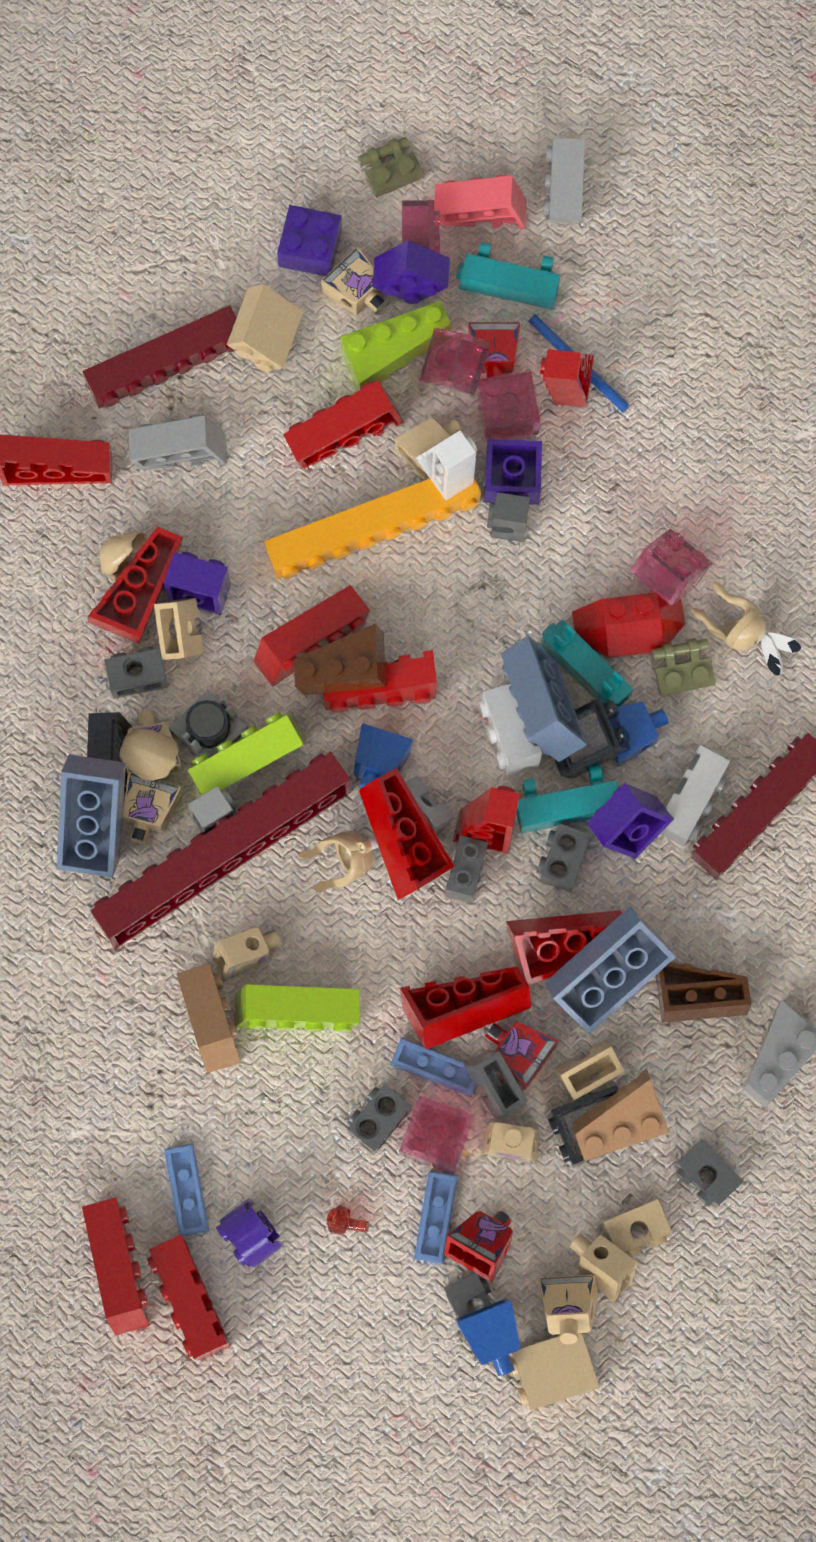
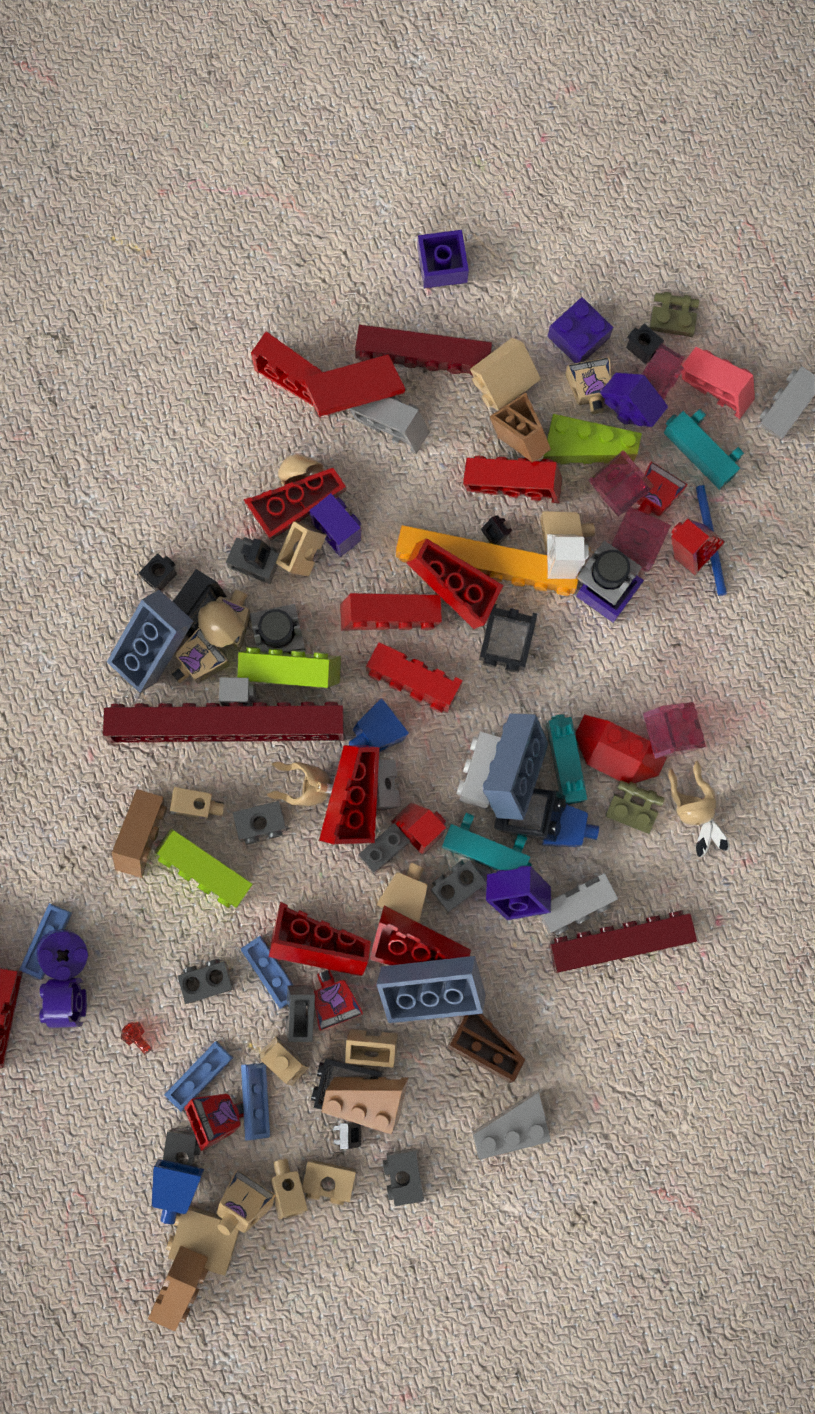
camera: 30 degrees right, 5 degrees up
reddish brown wedge [294,623,386,695] -> none
clear pink brick [399,1095,475,1175] -> none
dark grey brick [487,492,530,542] -> none
none -> dark purple brick [36,929,88,981]
none -> black brick [139,553,177,591]
none -> medium nougat wedge [148,1246,208,1331]
none -> dark grey brick [233,801,287,845]
none -> black tile [240,538,271,570]
none -> medium blue tile [241,1063,270,1140]
none -> red tile [303,354,405,417]
none -> black tile [333,1122,361,1149]
none -> tan torso [377,863,428,923]
none -> red wedge [407,538,504,629]
none -> dark purple brick [417,230,469,289]
none -> window [479,604,538,673]
none -> black tile [481,515,512,545]
none -> medium nougat wedge [490,393,551,462]
none -> piece [576,540,642,605]
none -> black brick [626,323,664,365]

